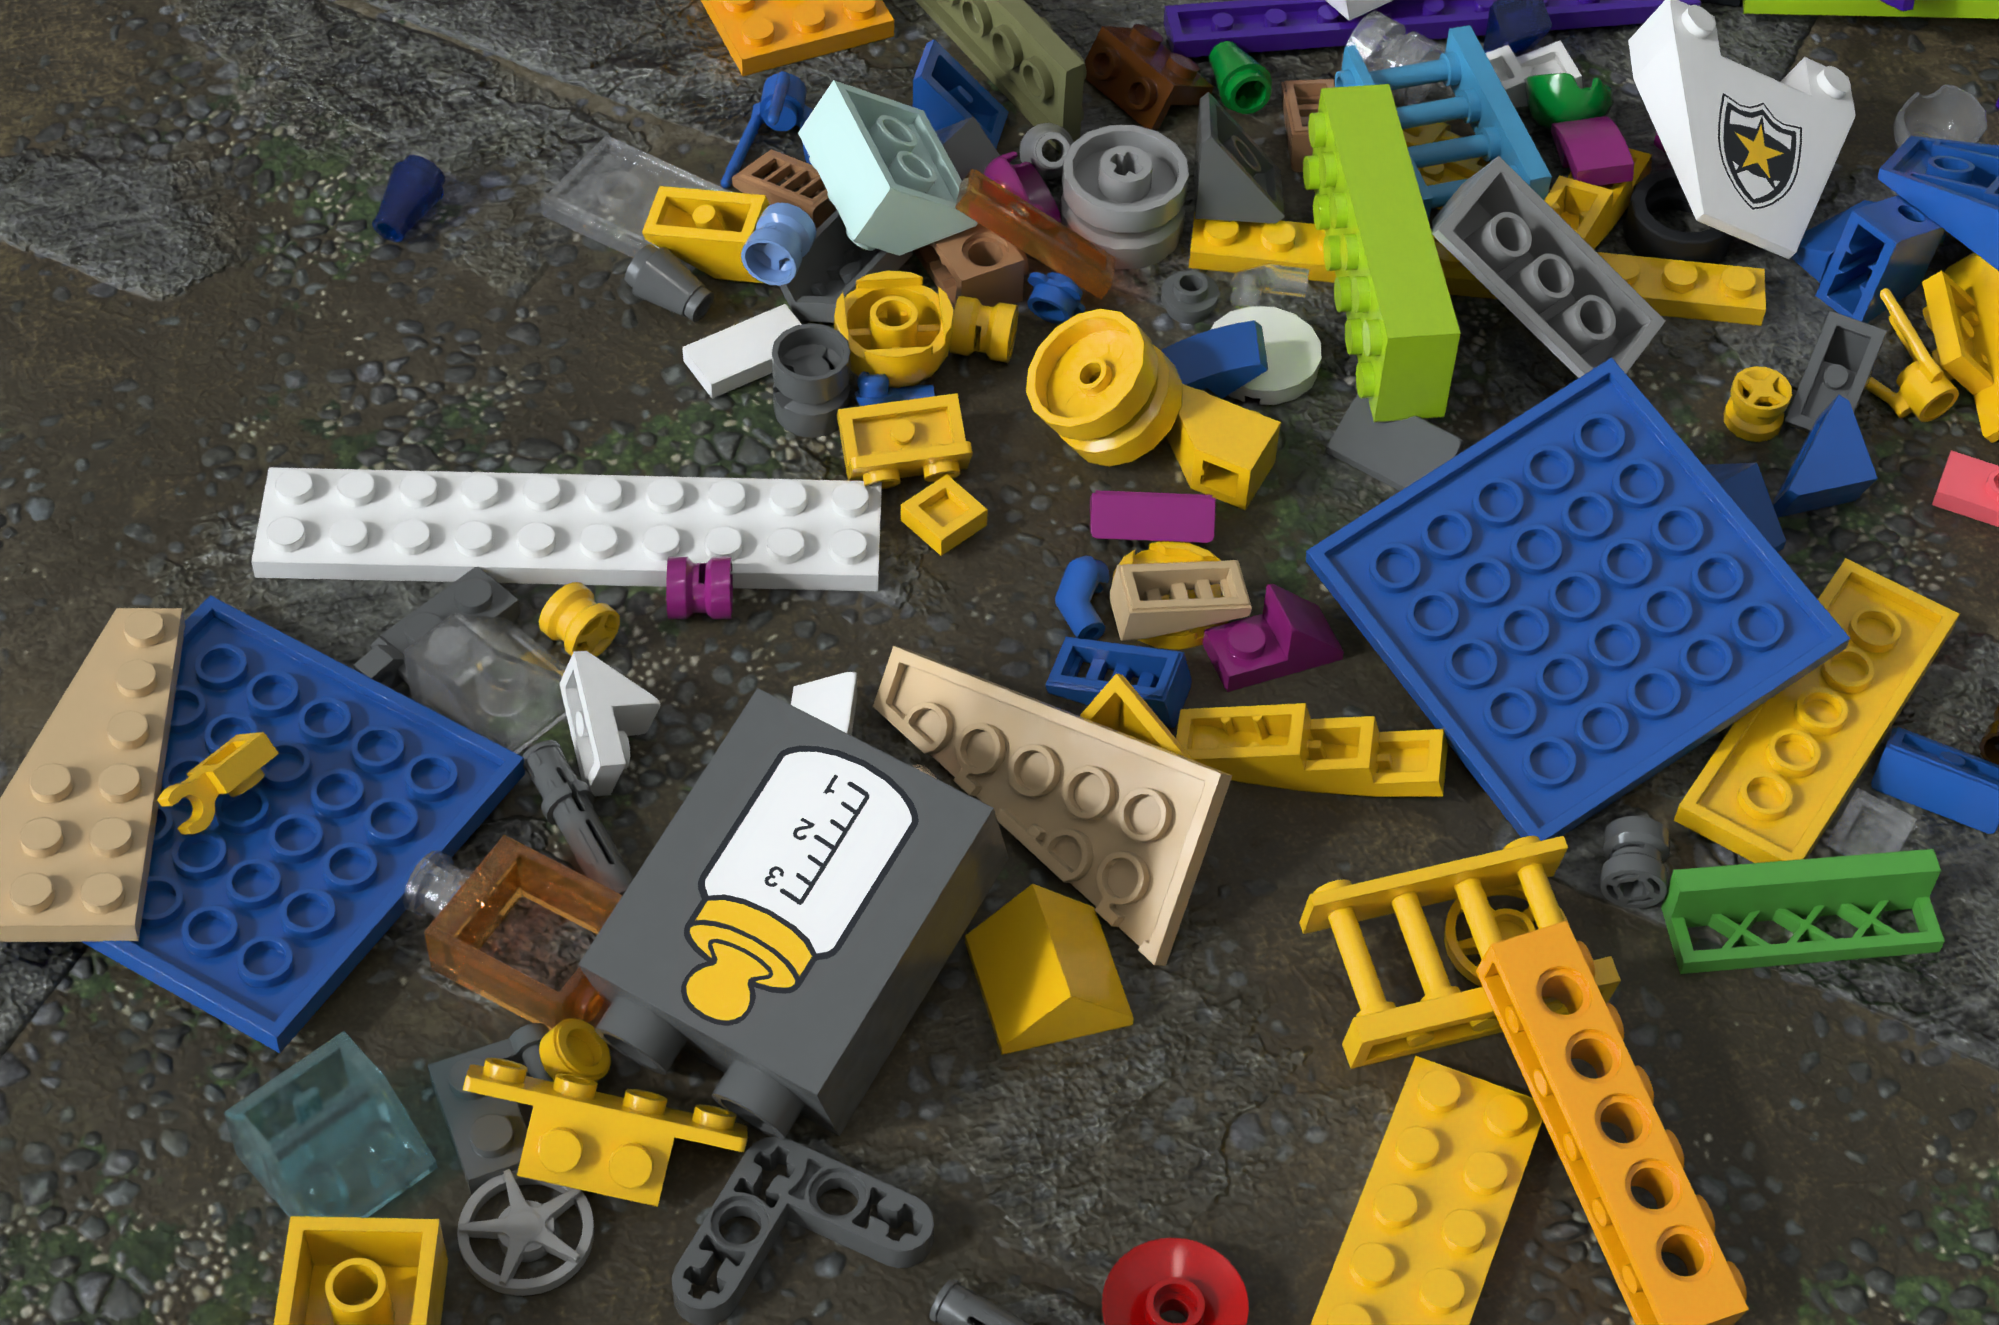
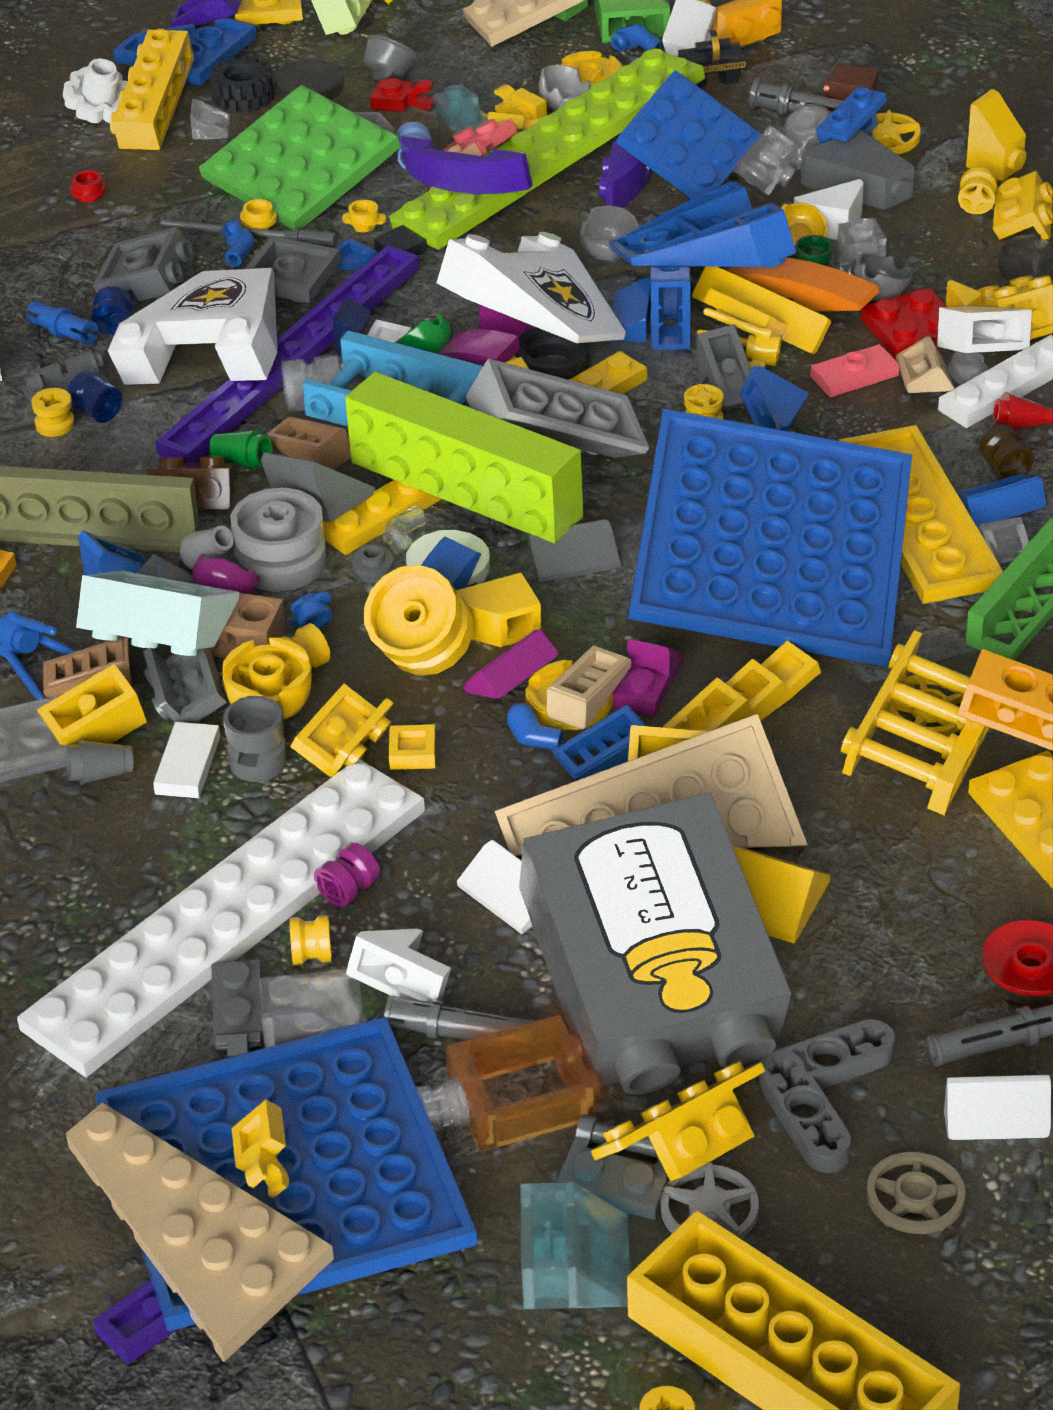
camera: 45 degrees left, 10 degrees down
yellow tile [539,1018,611,1082] -> none
medium blue wheel [741,203,817,286] -> none
blue arm [854,371,935,406] -> none
clear orange tile [955,169,1116,300] -> none
dark grey wheel [1600,816,1671,908] -> none

